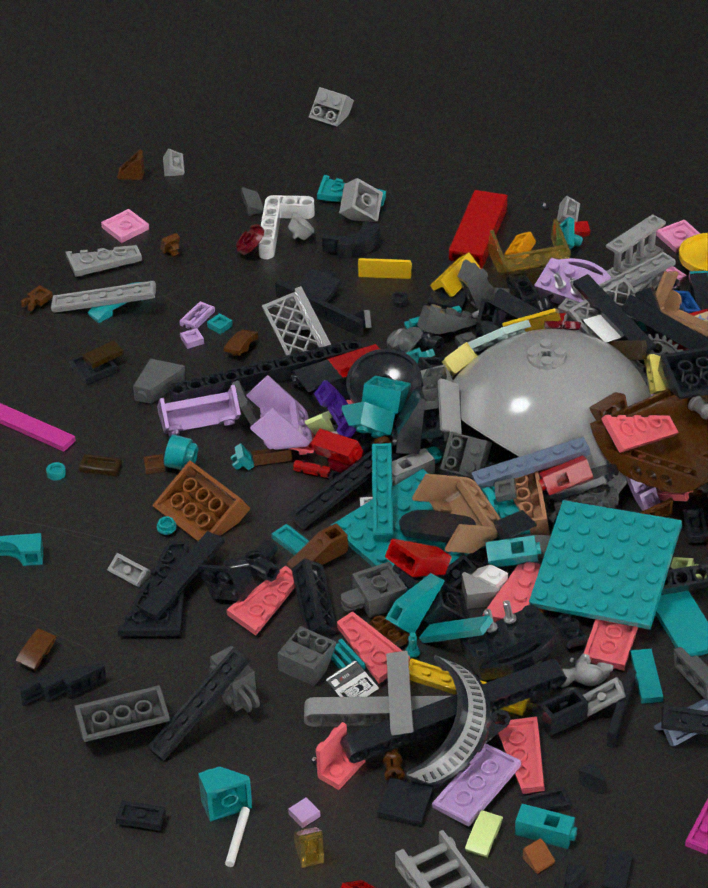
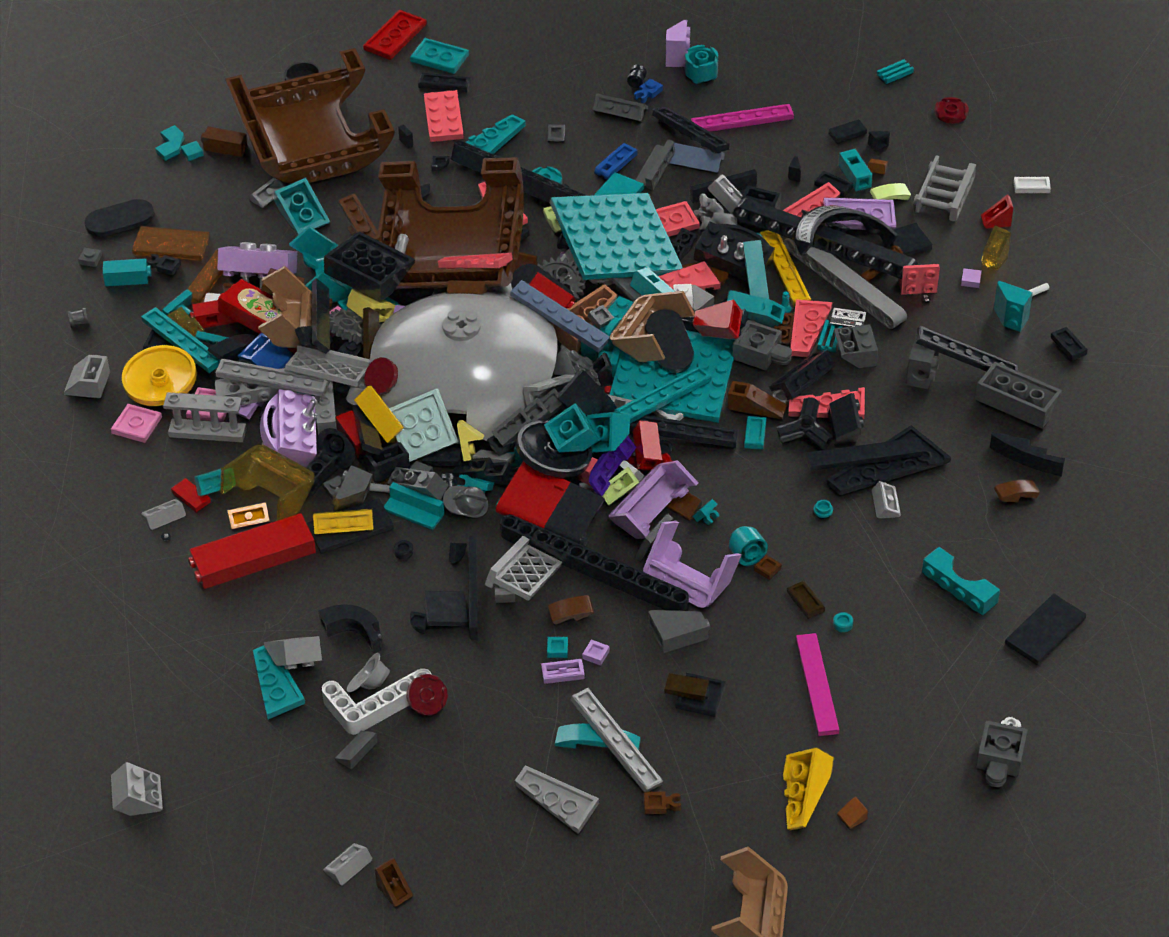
camera: 130 degrees left, 5 degrees up
bright pink tile [101,209,149,243] -> none
dark orange slope [152,460,251,541] -> none
reddish brown tile [160,233,180,257] -> none
yellow panel [358,258,412,279] -> none
light grey tile [386,651,414,735] -> none
black slope [493,510,537,540] -> none
black tile [573,274,656,352] -> none
white sticker [583,315,621,342] -> none
teal tile [630,649,663,703] -> none

